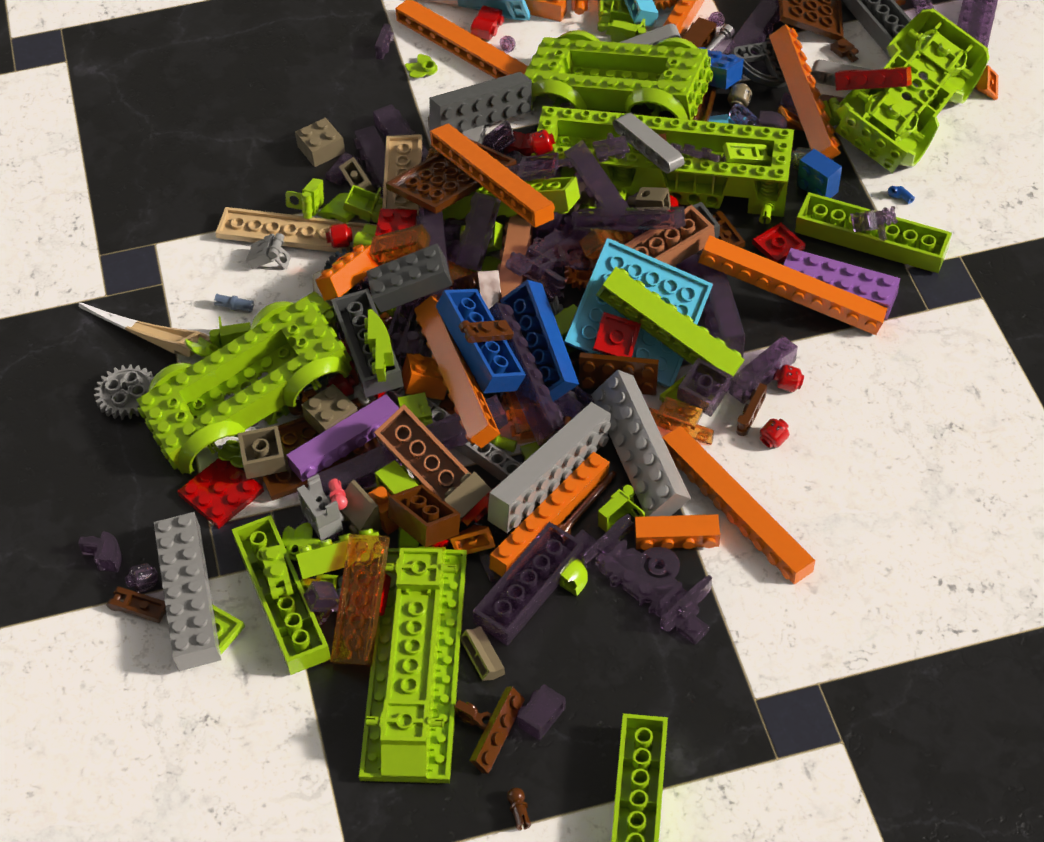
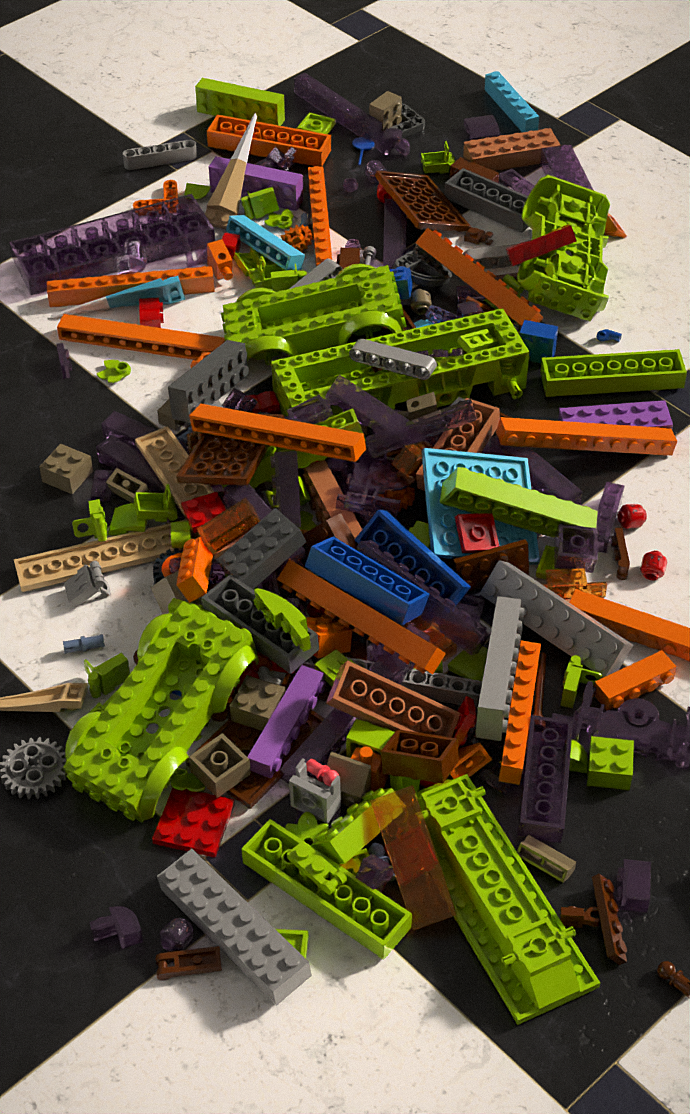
camera: 30 degrees left, 5 degrees down
lime plate [185,337,219,357] -> none
red head [326,224,353,249] -> none
dark tan brick [444,471,492,520] -> none
reddish brown plate [459,320,514,343] -> none
clear purple plate [500,36,516,53] -> none
red head [527,129,556,156] -> none
hips [593,133,630,162] -> none
red plate [752,223,805,264] -> none
piece [850,206,898,241] -> none
none -> lime brick [587,736,634,790]

